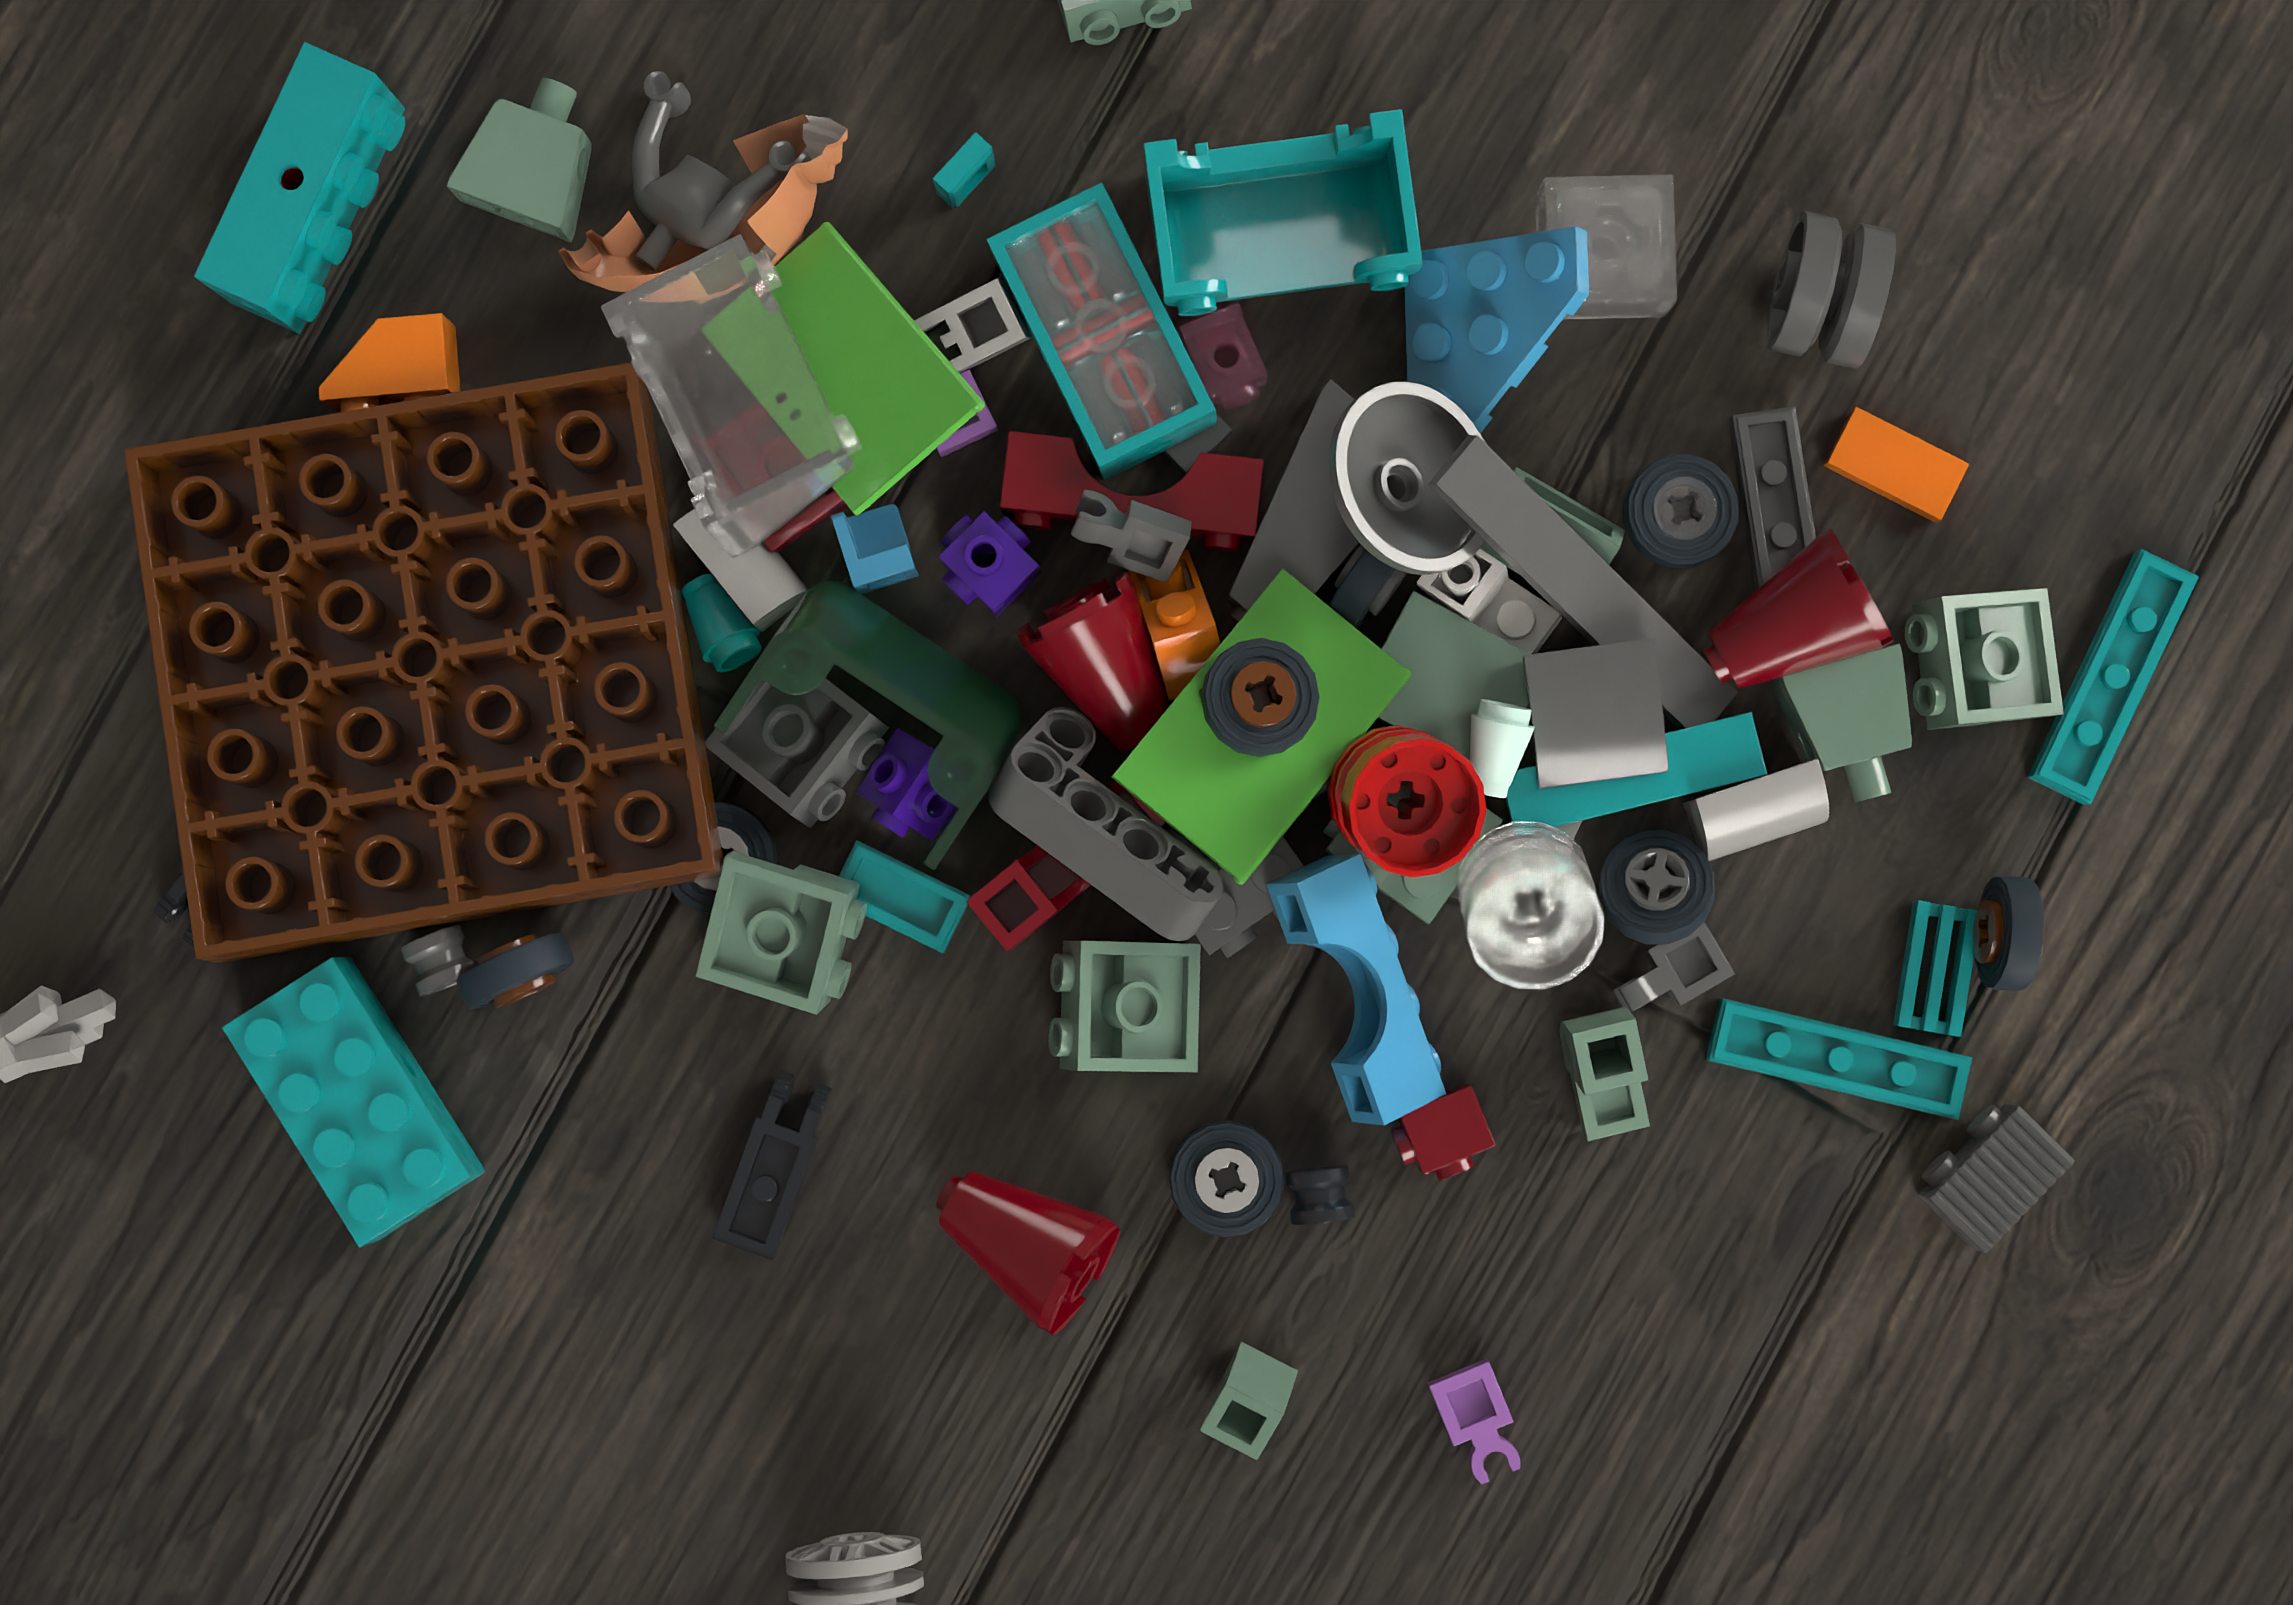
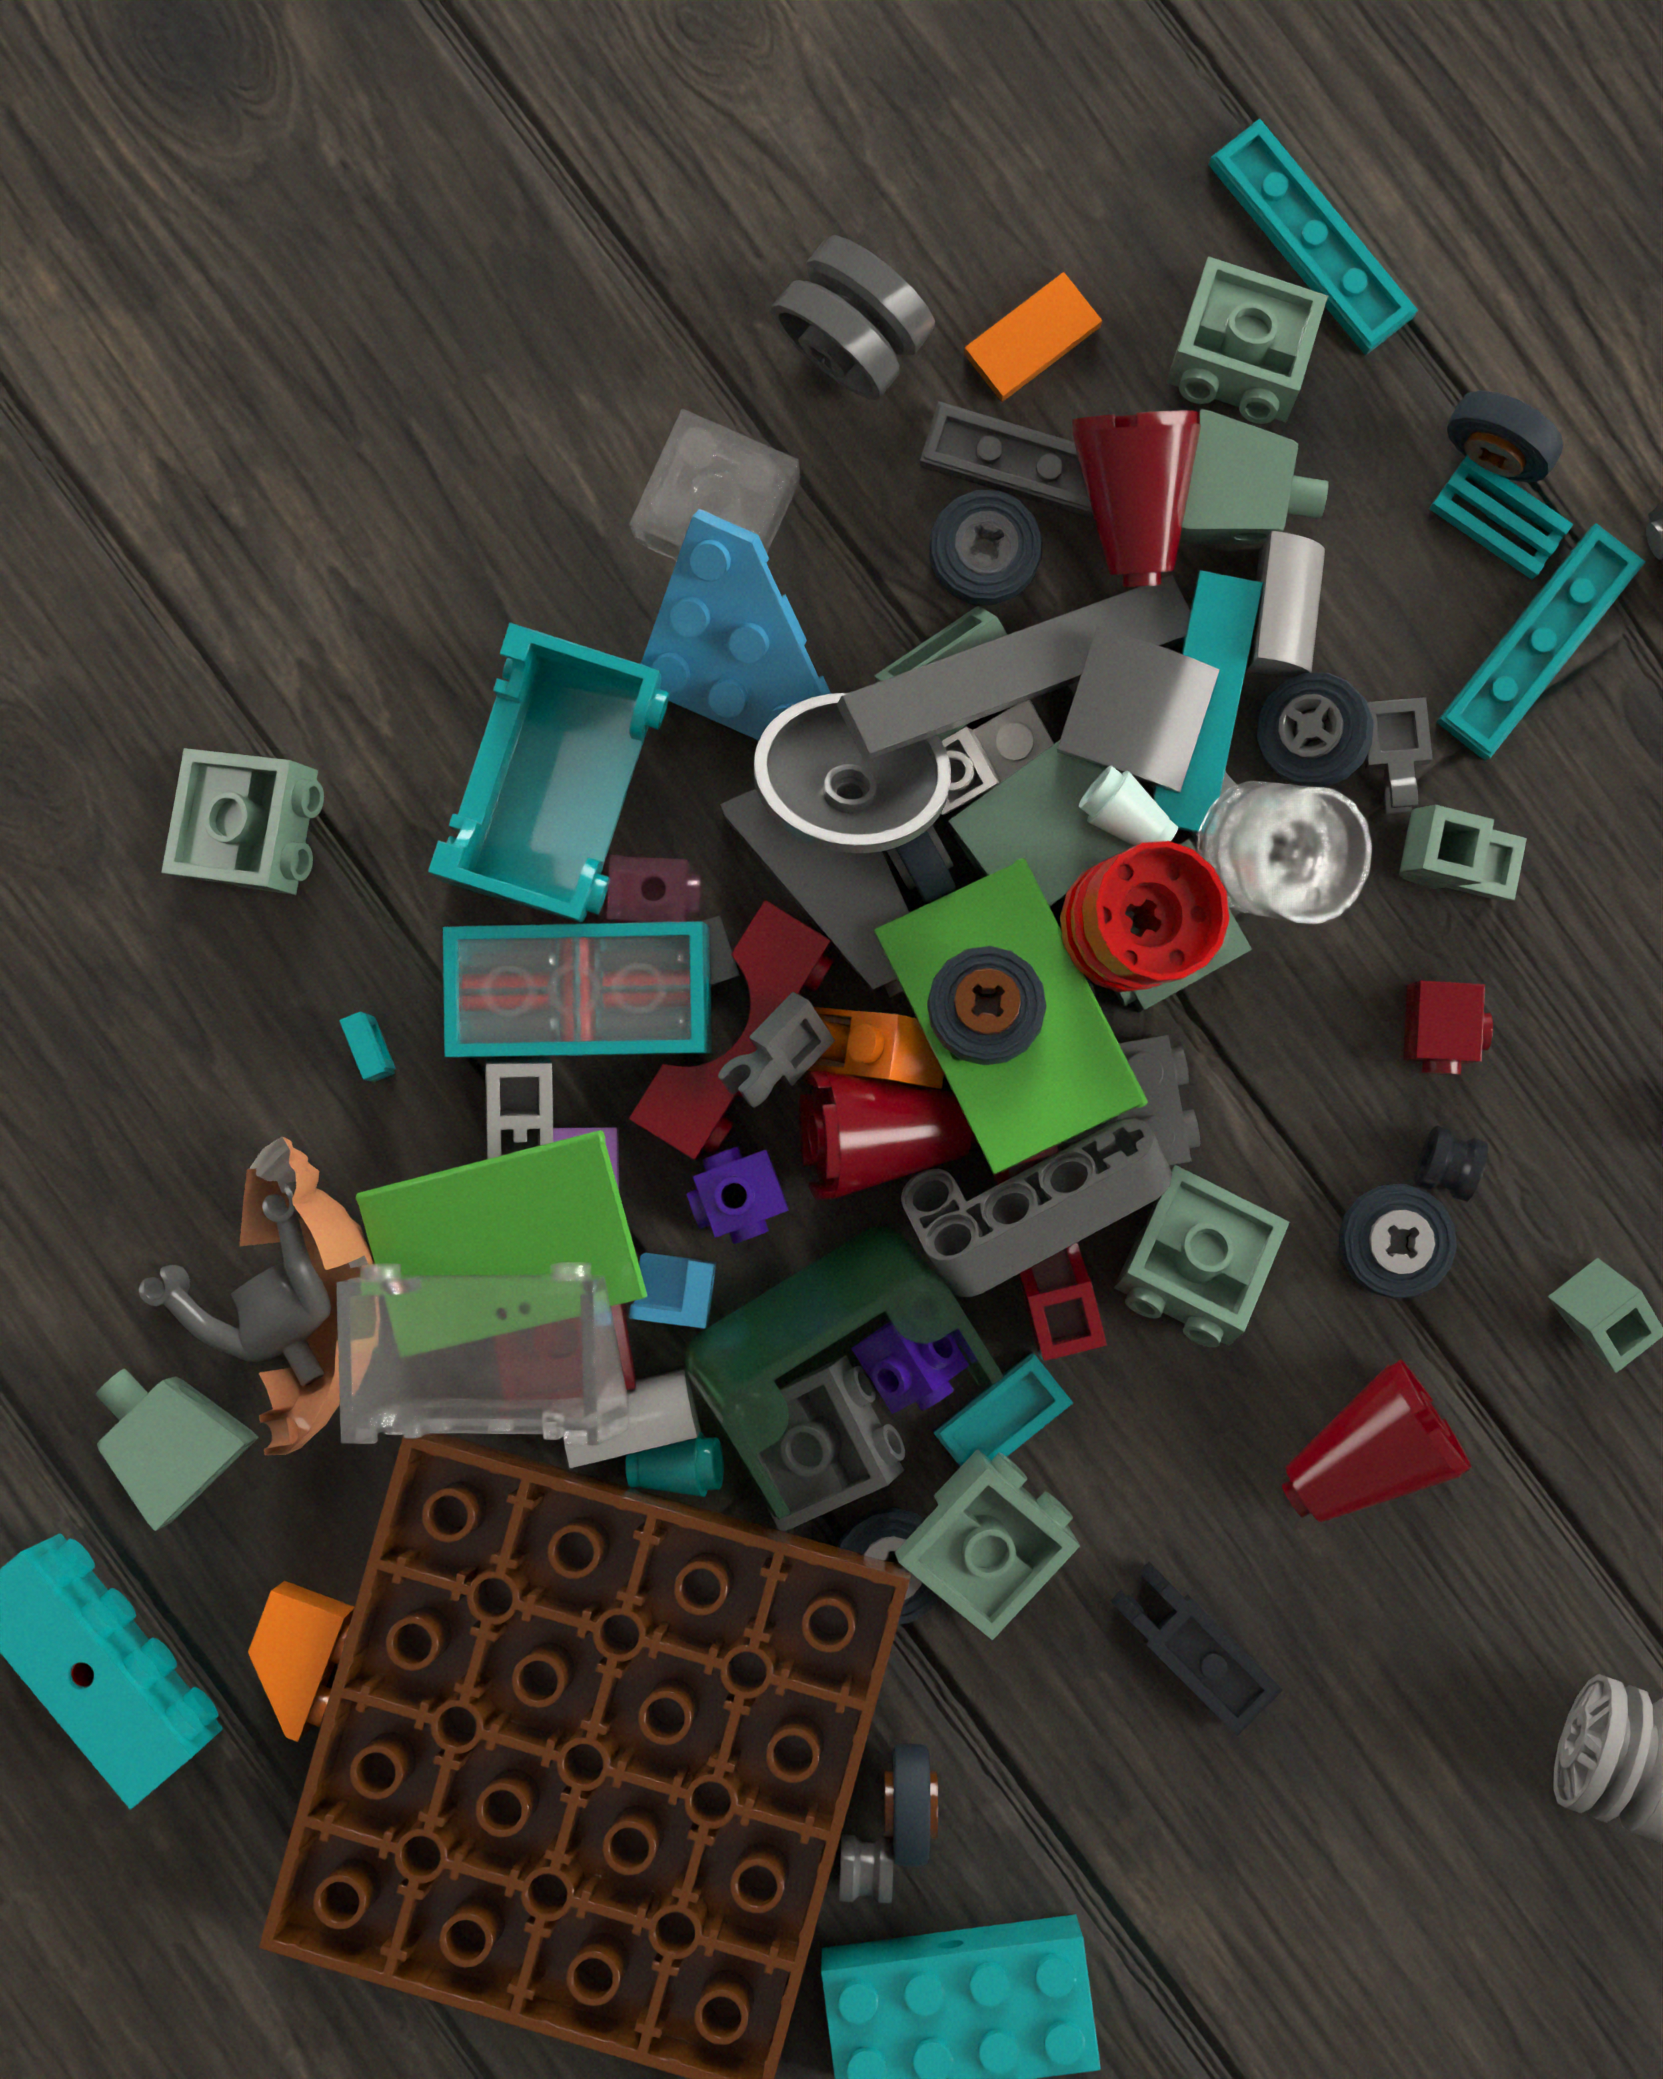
camera: 60 degrees left, 0 degrees up
dark azure arch [1266,854,1446,1125] -> none

